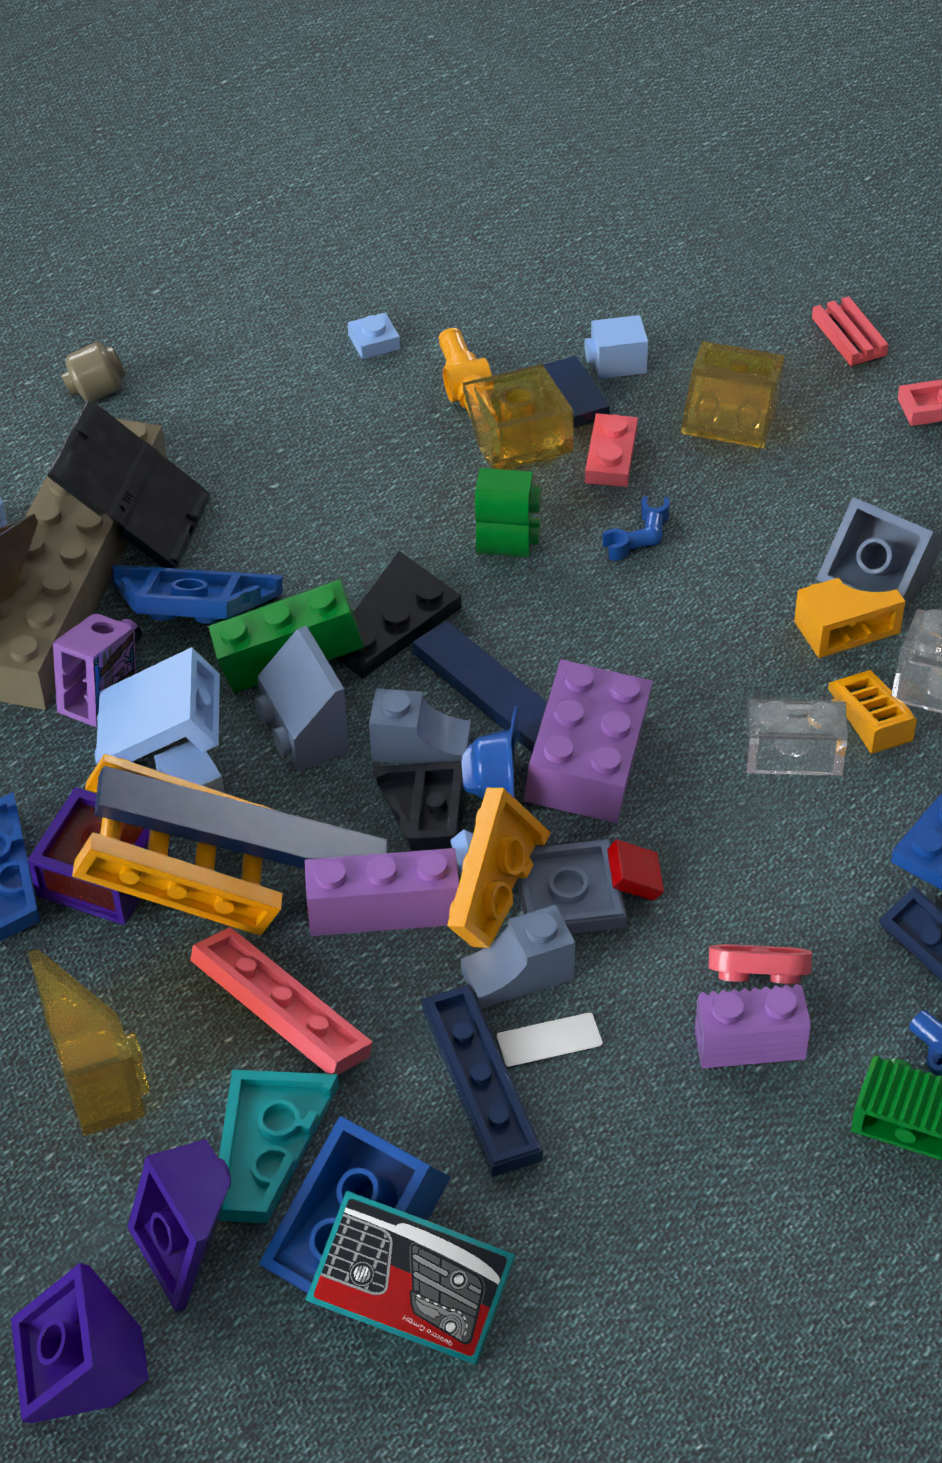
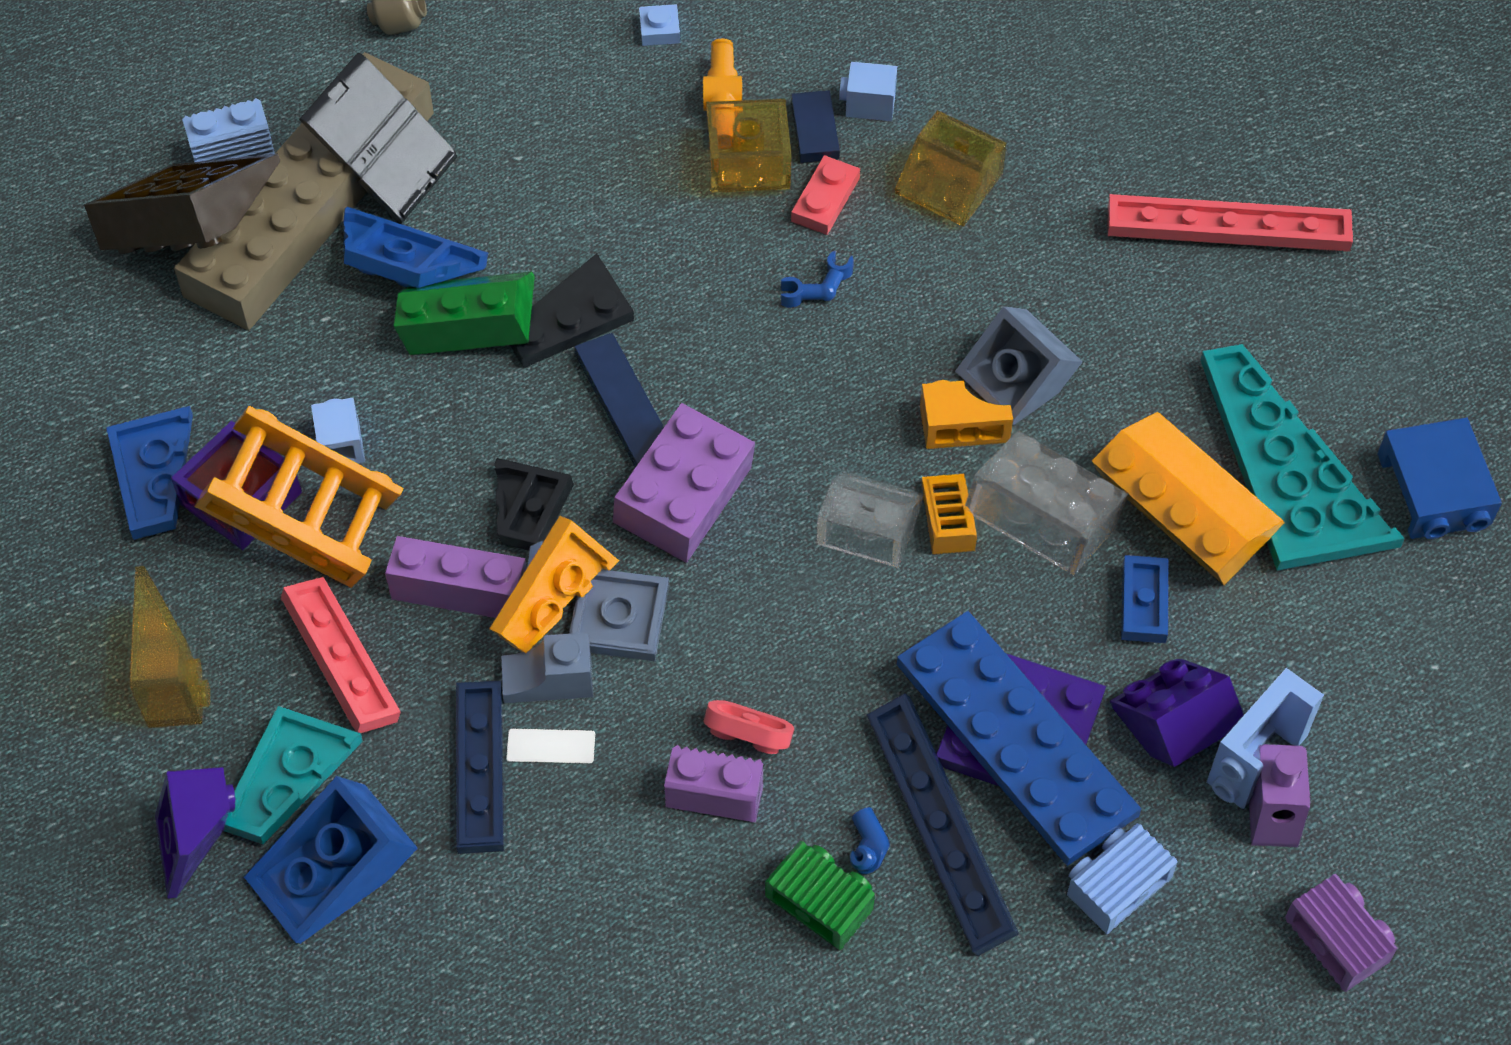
camera: 15 degrees right, 10 degrees up
dark purple slope [11,1263,149,1423] -> none
medium lavender torso [53,614,142,727] -> none
tile [94,766,387,869] -> none
light blue panel [95,647,220,764] -> none
sand blue slope [254,626,349,771] -> none
slope [305,1191,516,1365] -> none
sand blue arch [369,688,471,764] -> none
blue piece [461,706,519,800] -> none
green brick [475,468,542,558] -> none
red tile [607,839,664,901] -> none
coral tile [812,296,889,366] -> none

